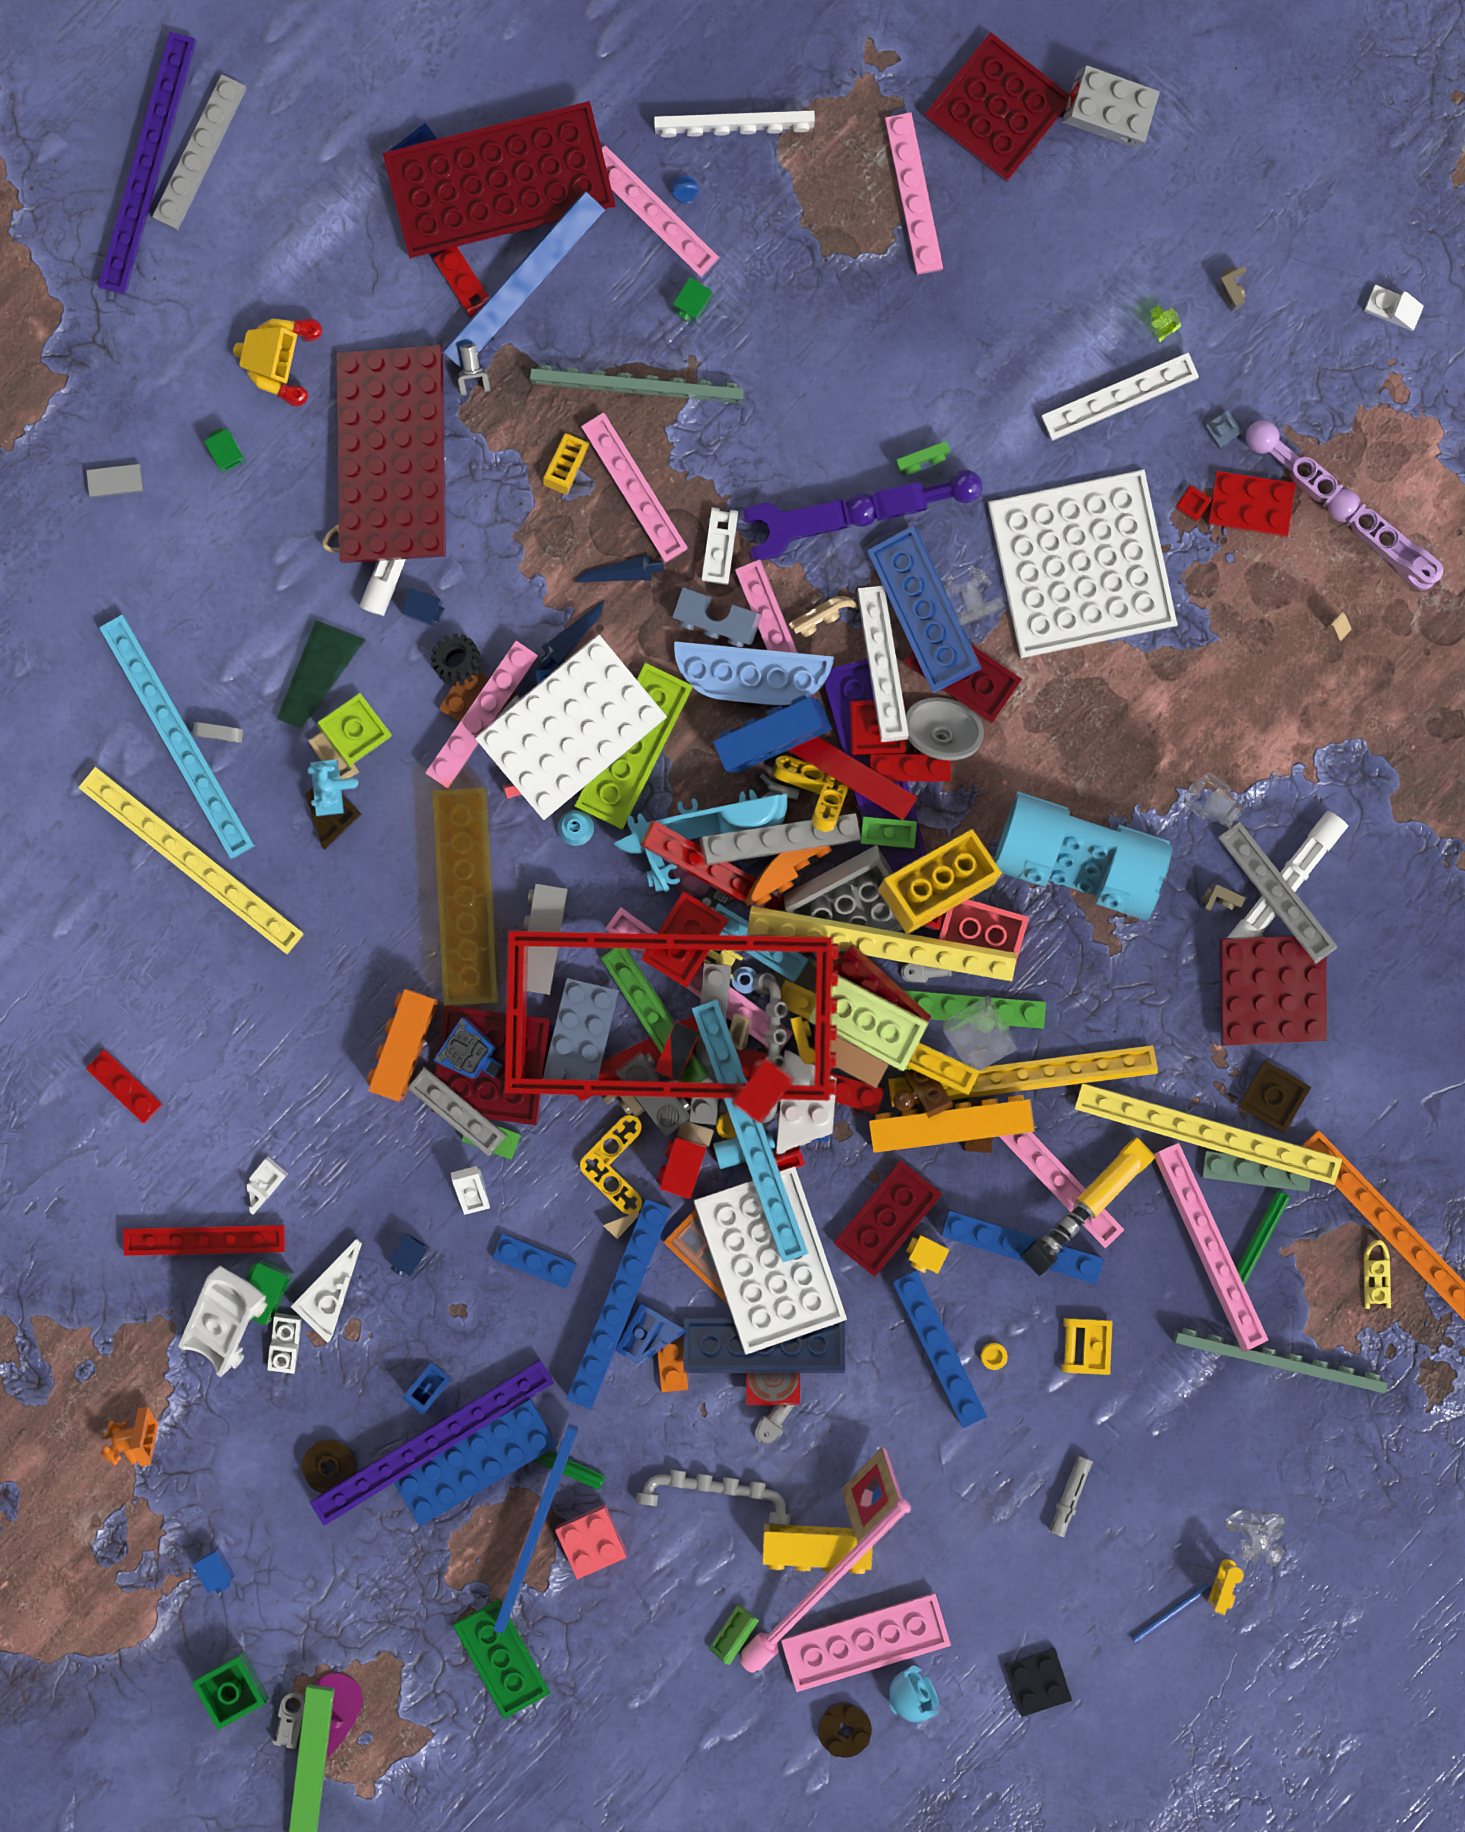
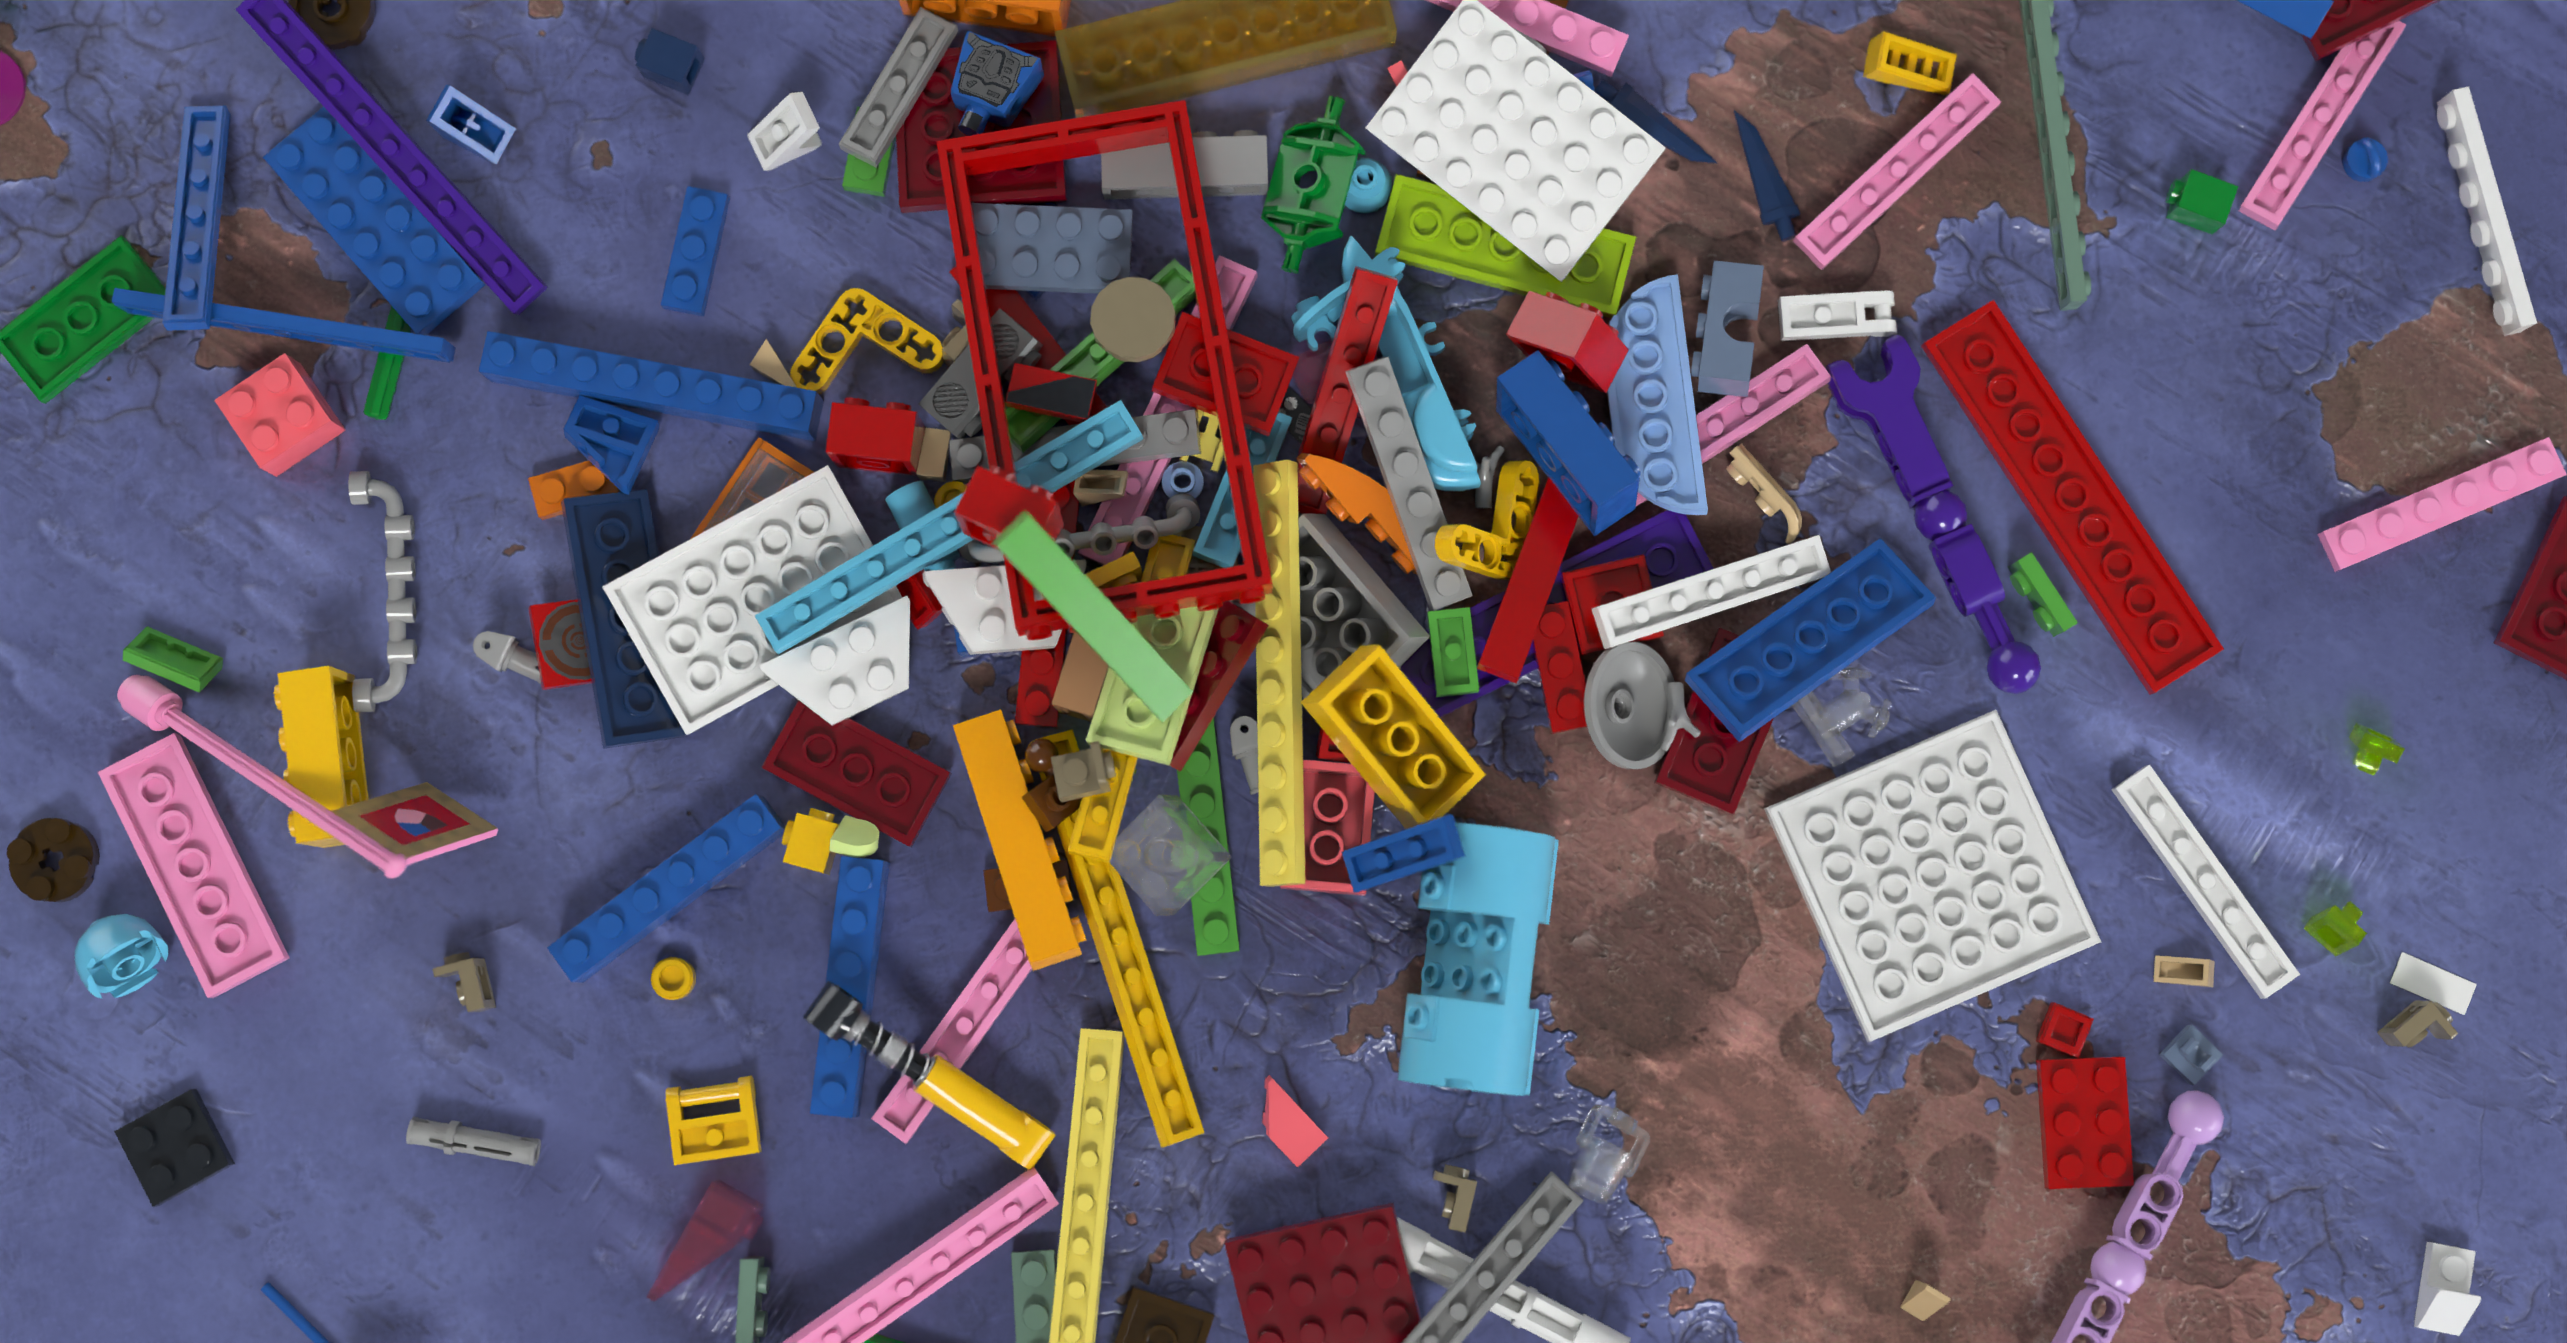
camera: 75 degrees right, 5 degrees down
none -> blue tile [162,105,230,331]
none -> dark tan bracket [432,952,496,1012]
none -> clear pink slope [647,1180,764,1301]
none -> white wing [759,596,910,726]
none -> yellowish green tile [829,815,879,858]
none -> bright green tile [992,511,1193,722]
none -> dark tan bracket [1051,741,1116,802]
none -> dark tan tile [1090,277,1176,362]
none -> green plate [1261,96,1366,274]
none -> coral slope [1262,1075,1328,1168]
none -> blue plate [1342,815,1465,893]
none -> red brick [1506,291,1629,393]
none -> light grey bar [1661,682,1701,751]
none -> red plate [1921,300,2224,695]
none -> tan piece [2154,955,2215,988]
none -> clear neon green tile [2349,723,2405,776]
none -> white sticker [2390,952,2477,1015]

